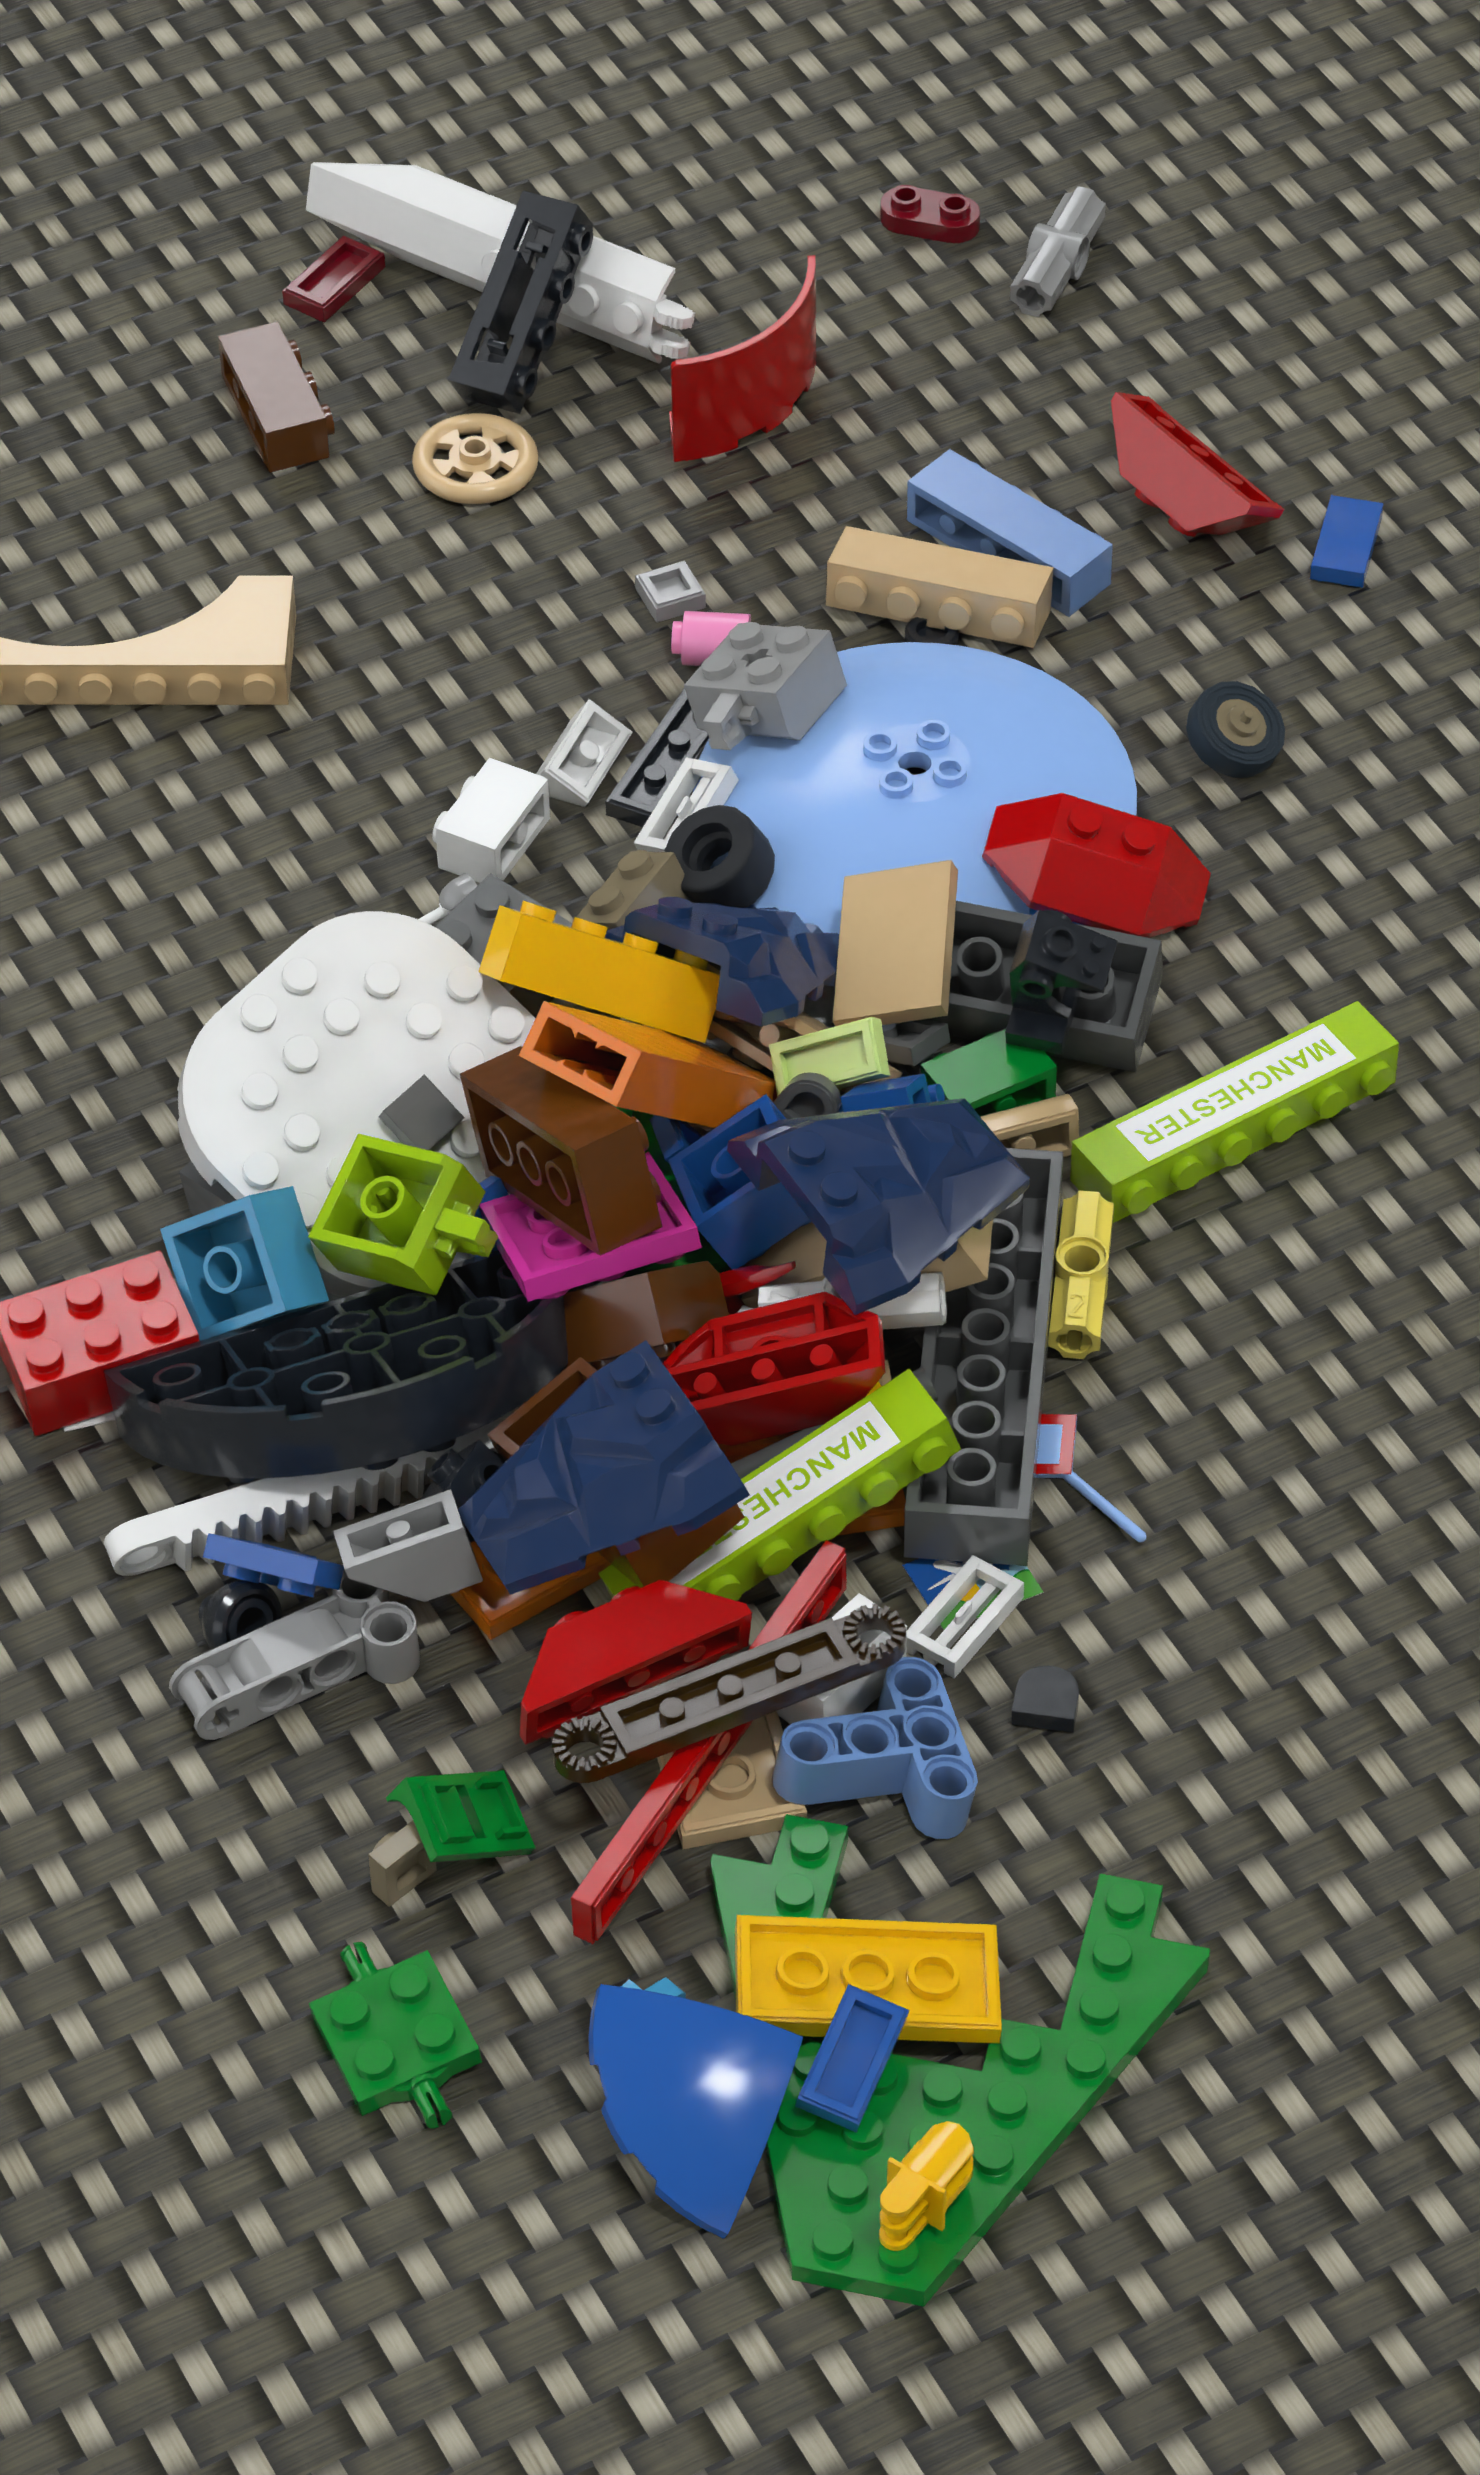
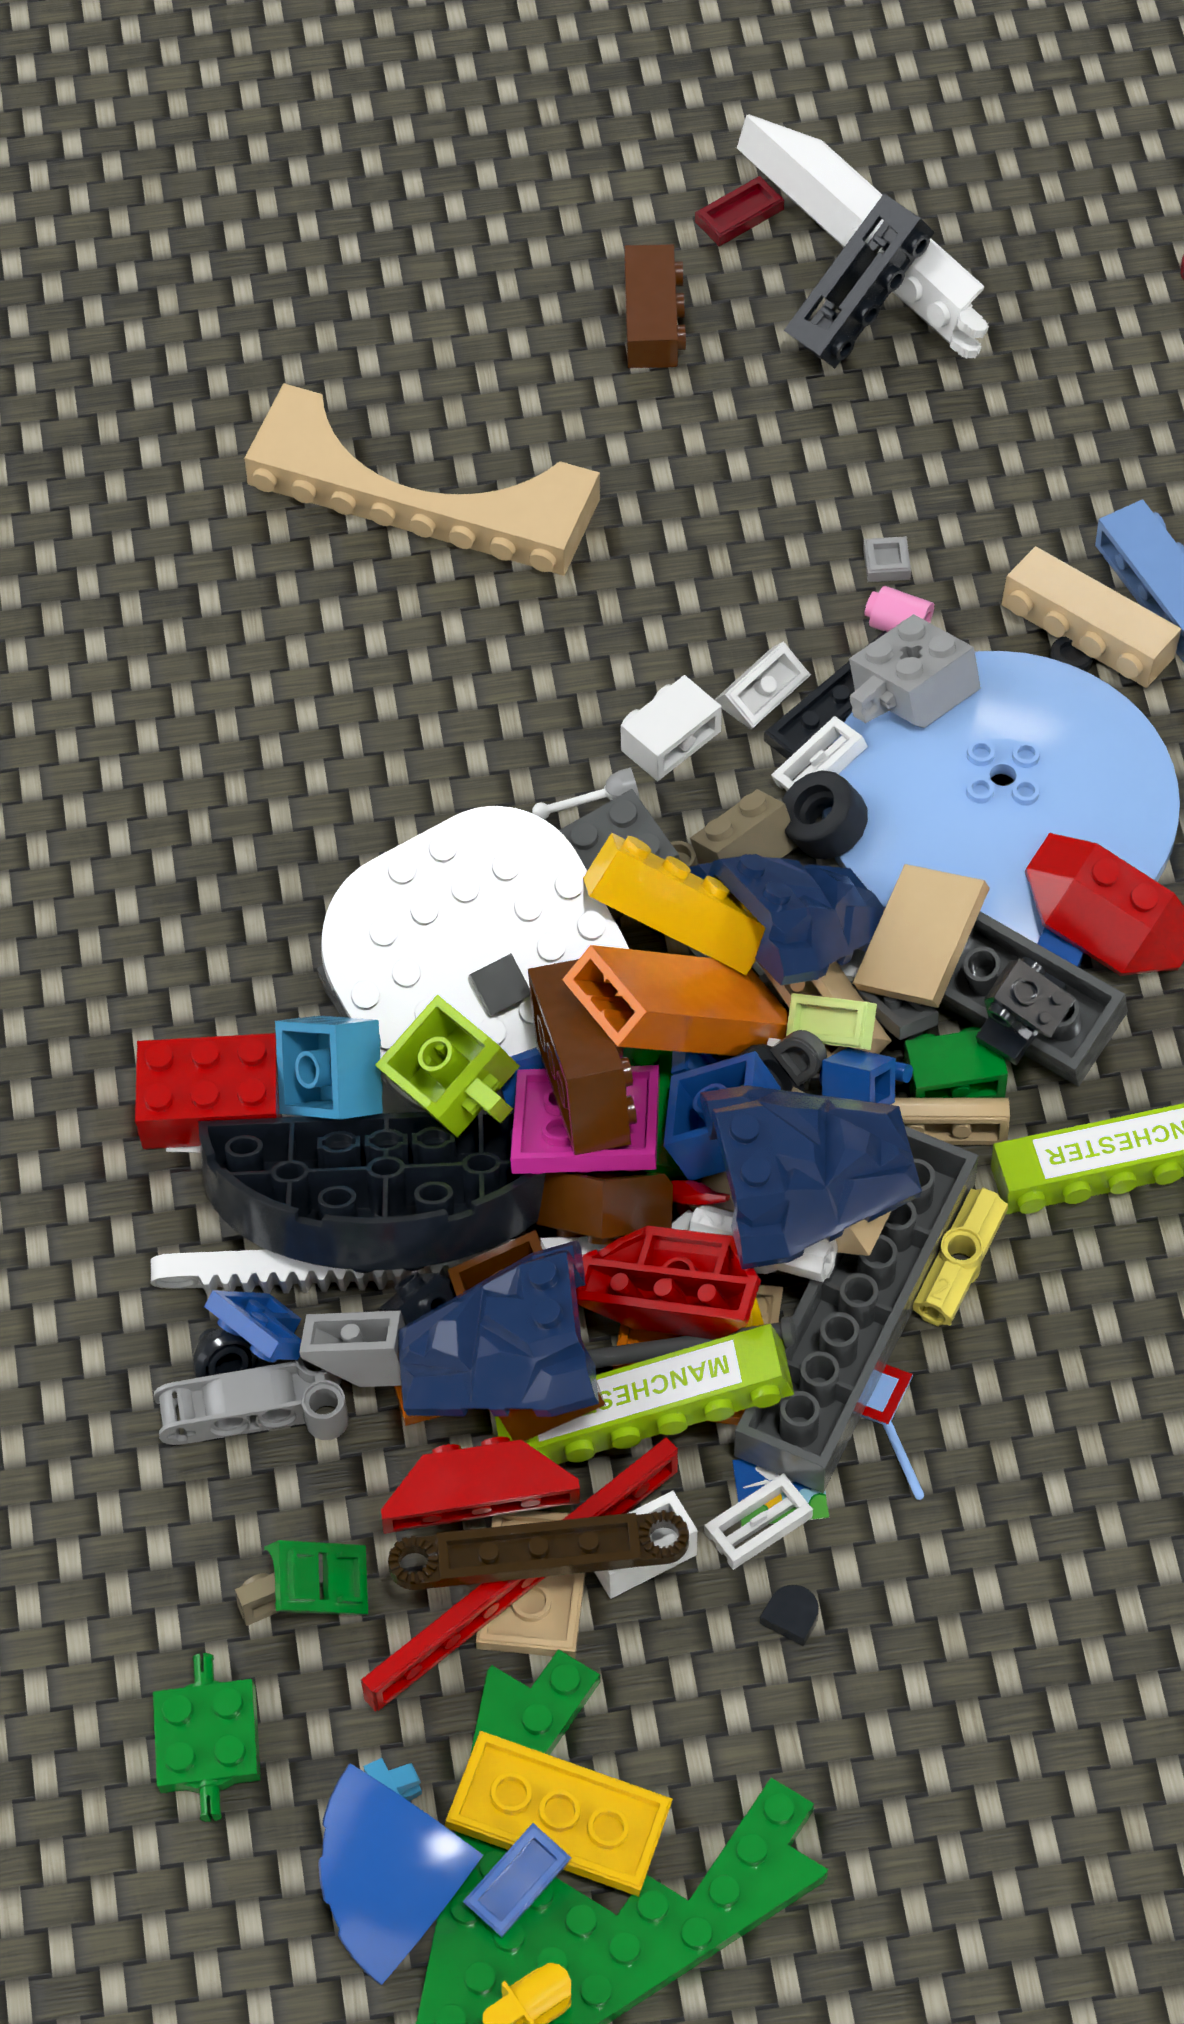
camera: 20 degrees right, 10 degrees up
tan plate [412,413,538,504] -> none
red panel [669,255,816,462] -> none
medium blue beam [772,1657,978,1839] -> none

